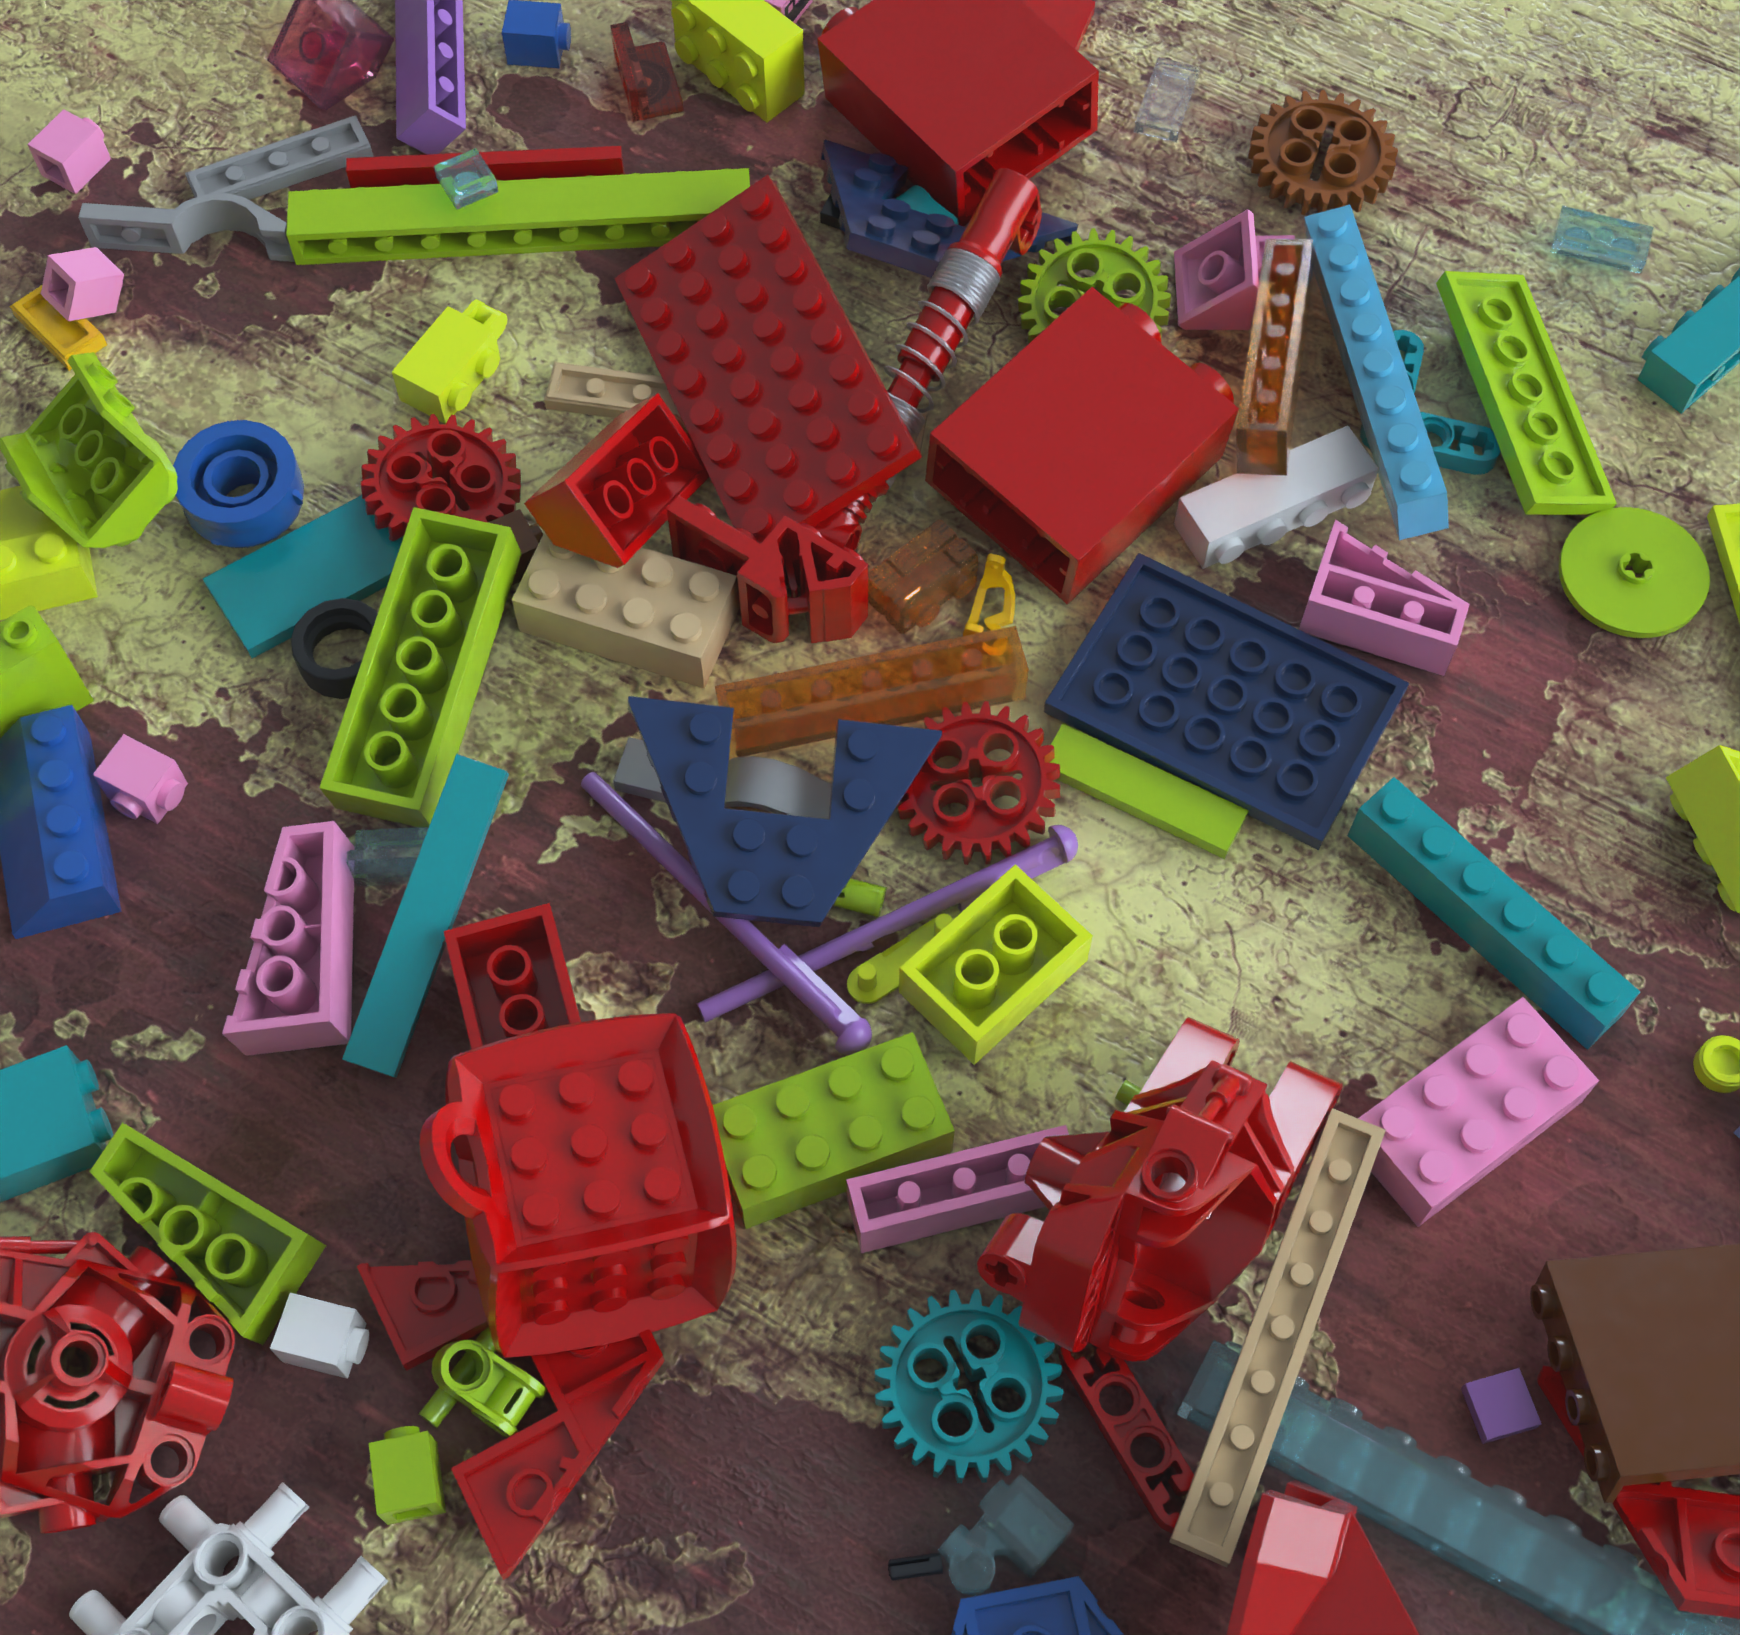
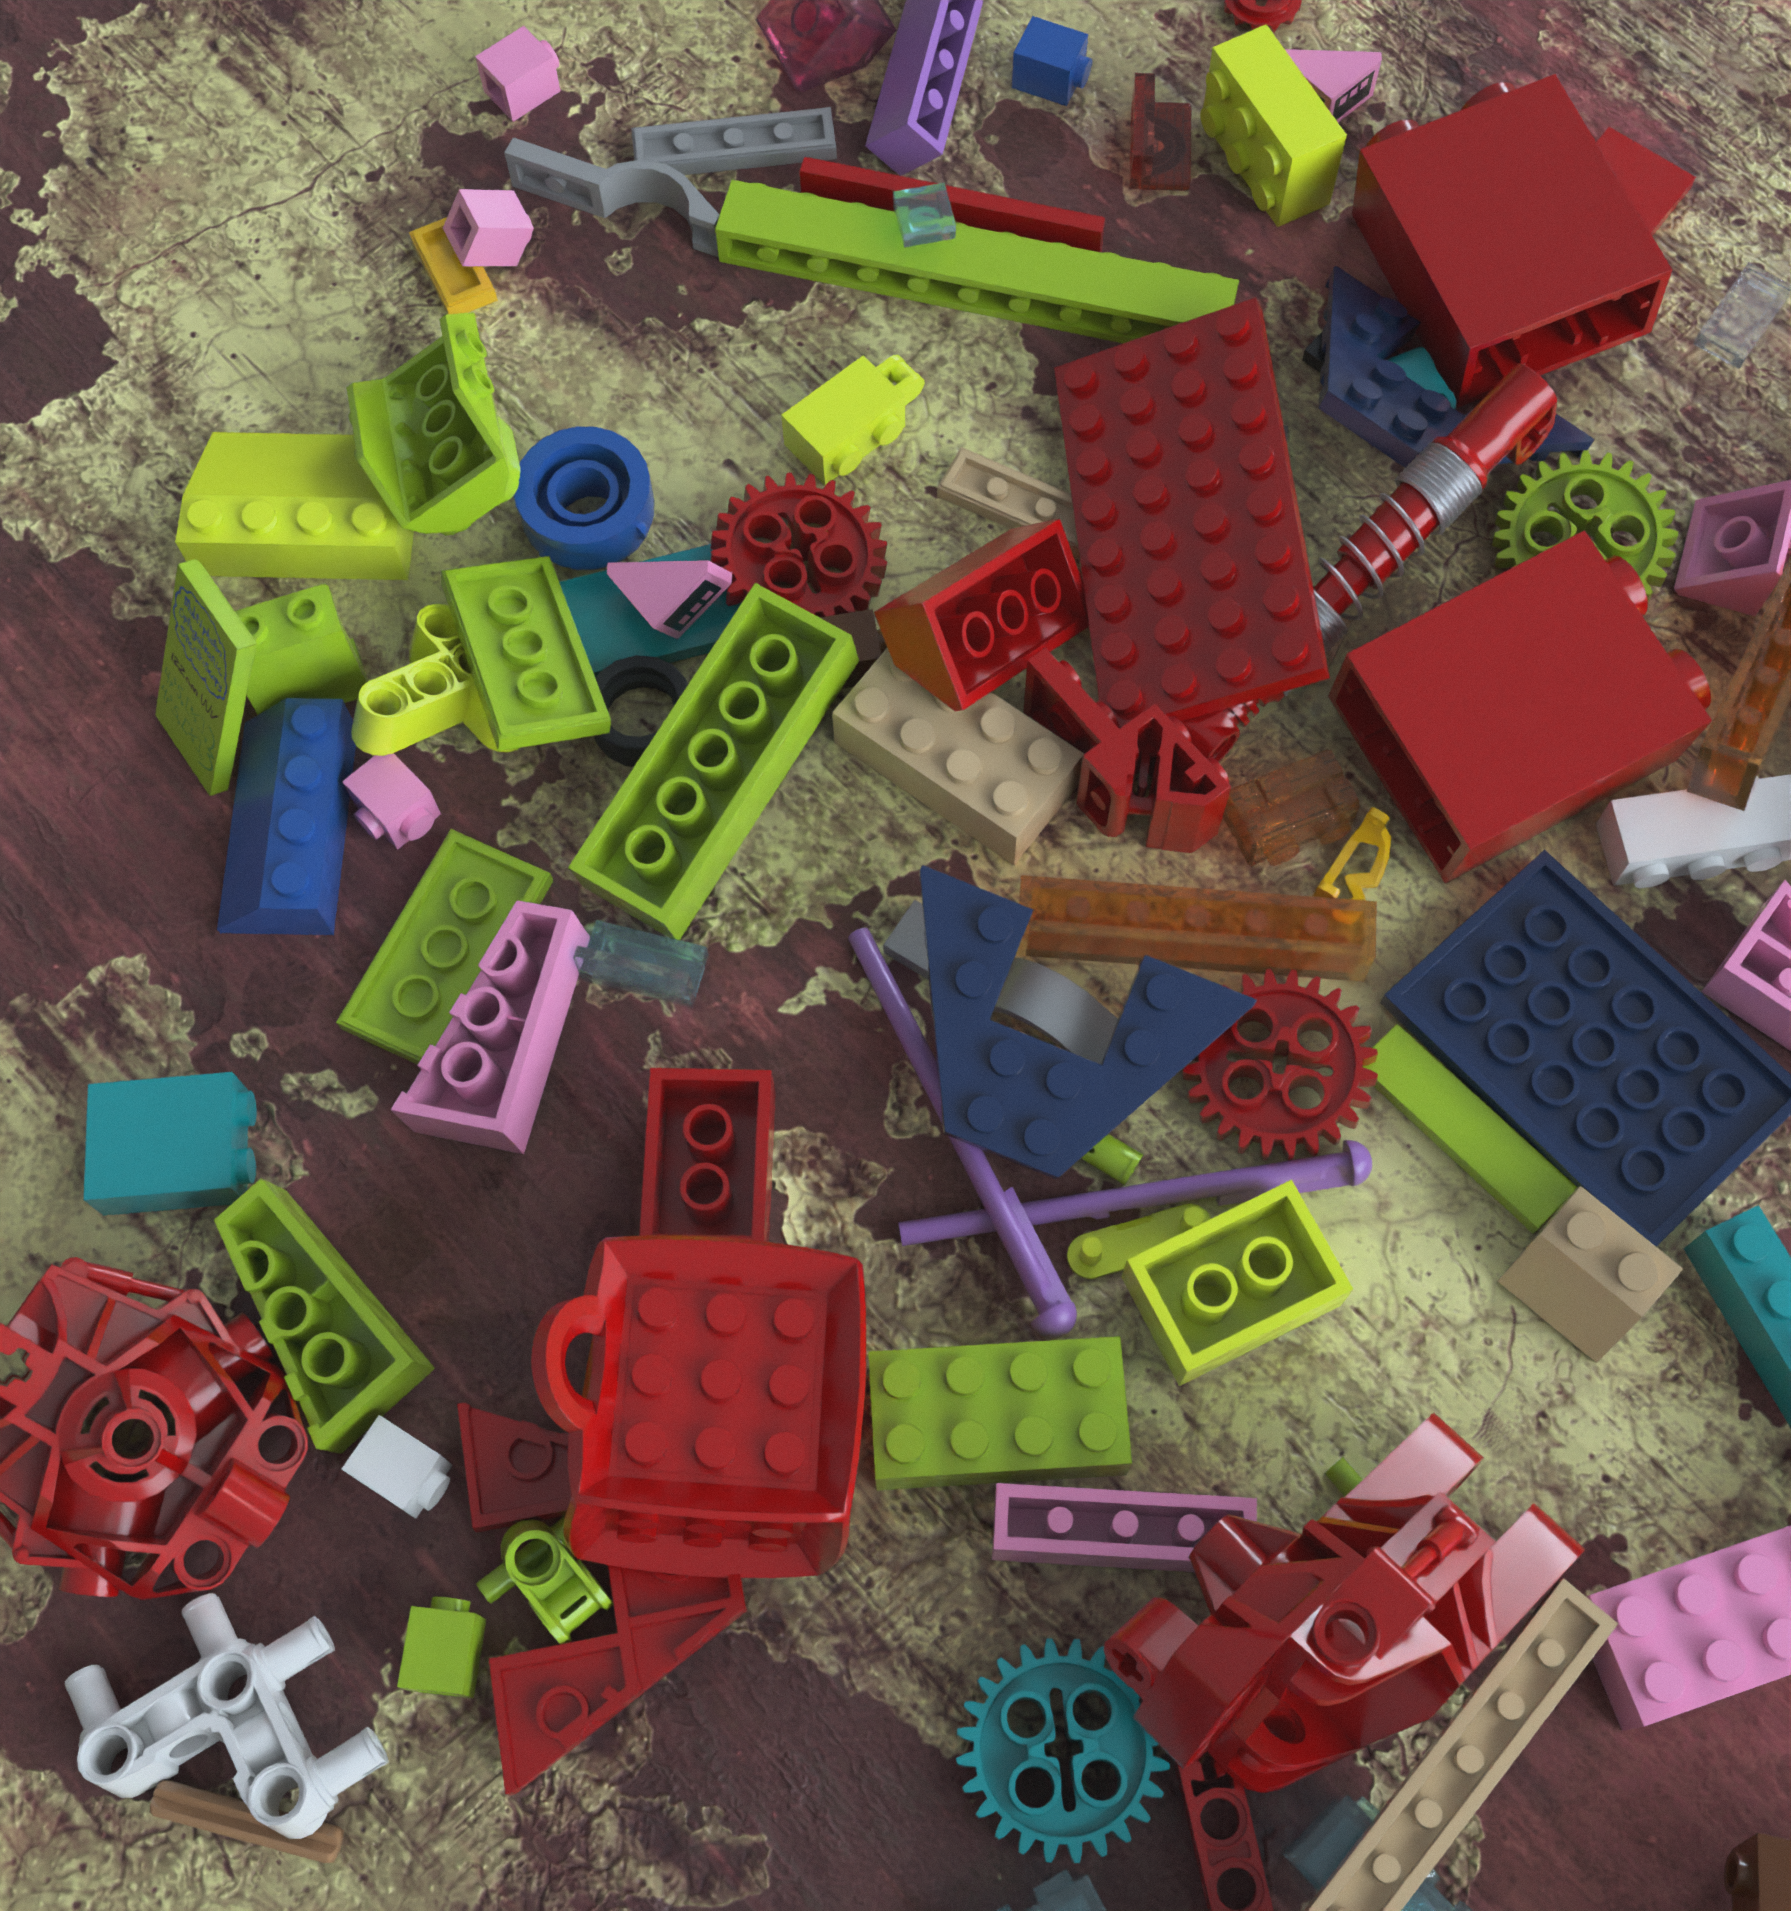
camera: 20 degrees right, 5 degrees up
teal tile [342,754,509,1078] -> none
none -> lime tile [336,829,553,1065]
none -> neon yellow beam [351,604,519,756]
none -> lime tile [441,556,611,751]
none -> bright pink slope [607,560,732,639]
none -> tan slope [1498,1186,1683,1363]

